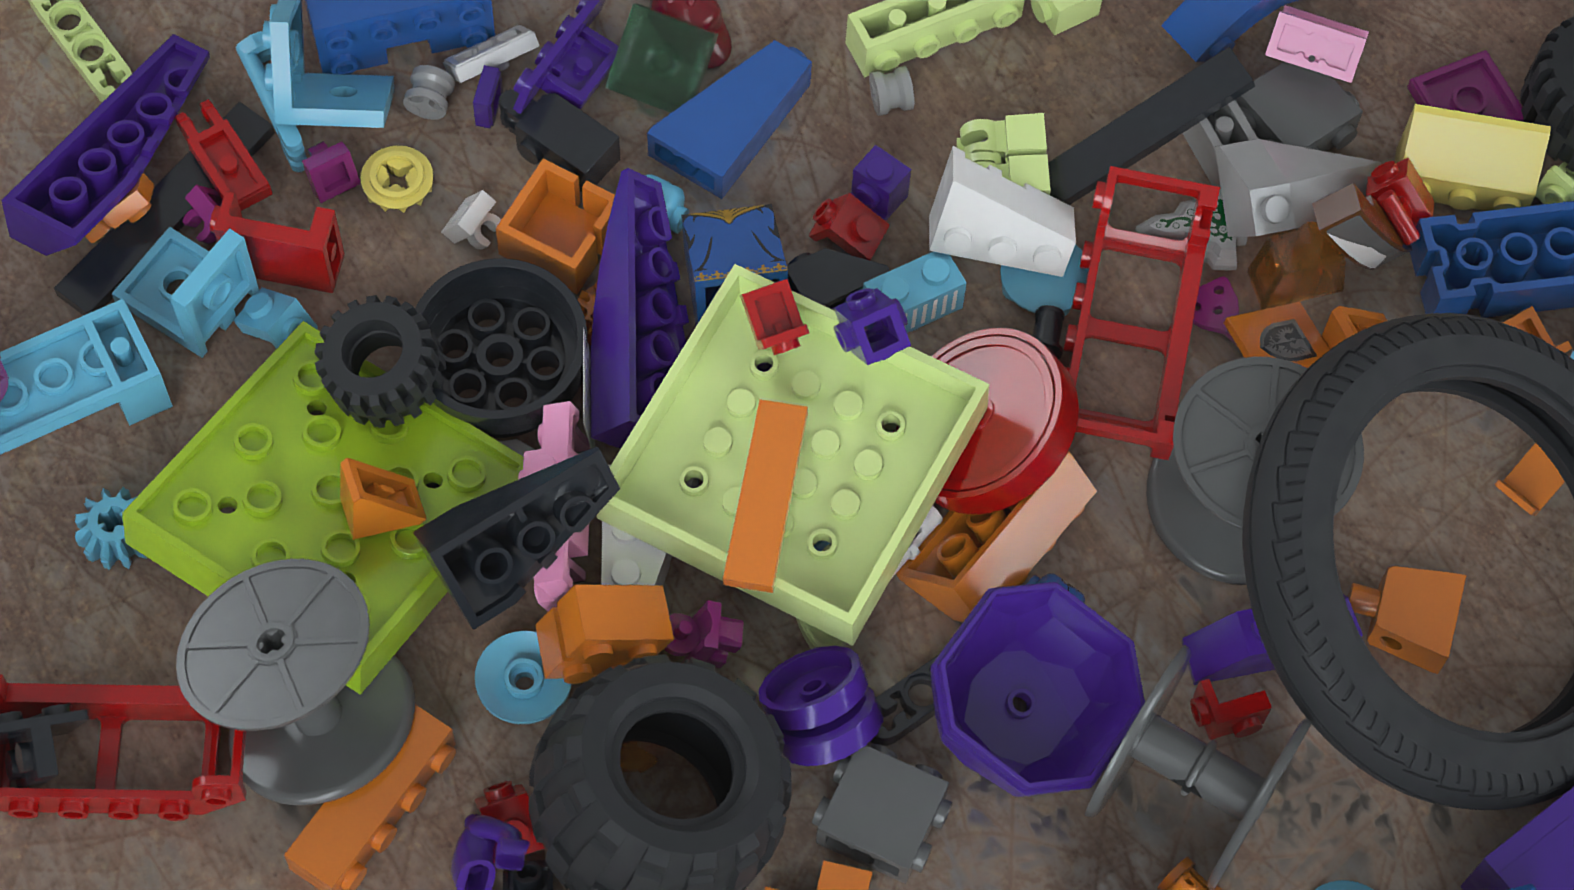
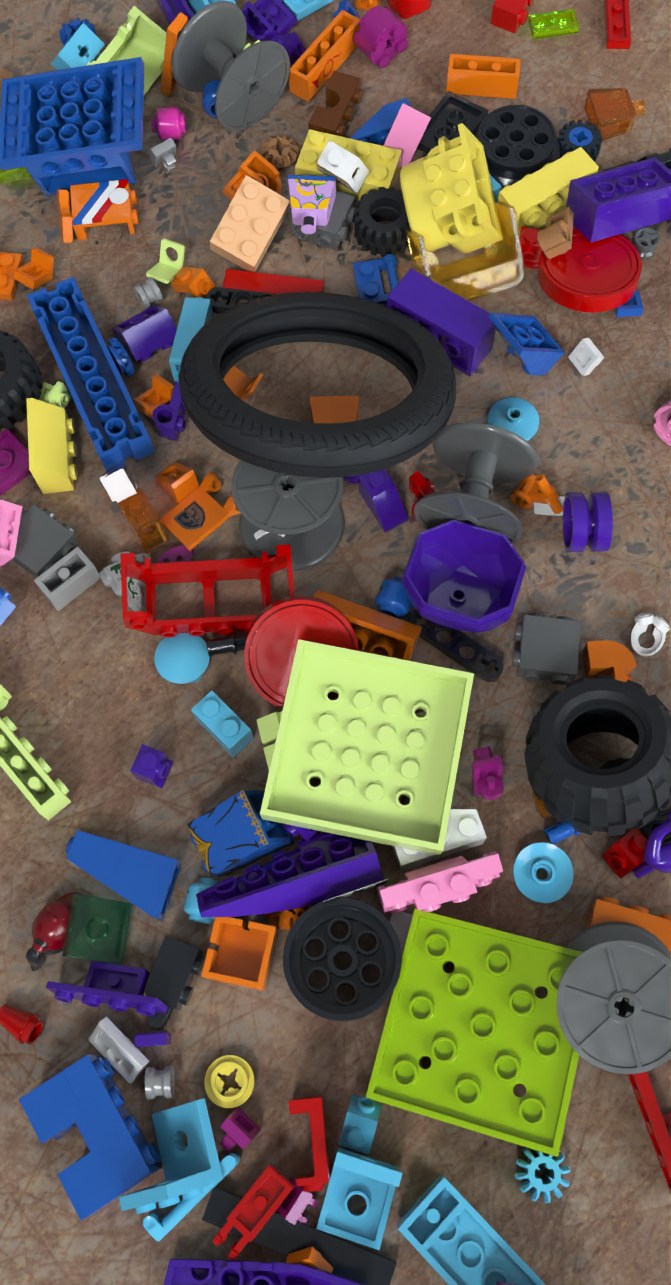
camera: 100 degrees left, 5 degrees up
black tyre [315,295,446,428] -> none
orange slope [340,458,427,540] -> none
black wedge [413,446,621,630] -> none
white tile [441,190,501,250] -> none
orange piece [535,585,674,684] -> none
orange tile [723,399,808,593] -> none
red bracket [740,279,809,355] -> none
dark purple wheel [758,645,883,767] -> none
black slope [787,248,890,311] -> none
red bracket [809,193,890,260] -> none
dark purple brick [834,288,911,366] -> none
light grey wheel [869,66,915,116] -> none
white wedge [929,146,1076,277] -> none
yellowish green hips [956,113,1051,195] -> none
black tile [1048,47,1255,205] -> none
light grey wedge [1215,139,1381,237] -> none
red brick [1366,157,1434,245] -> none

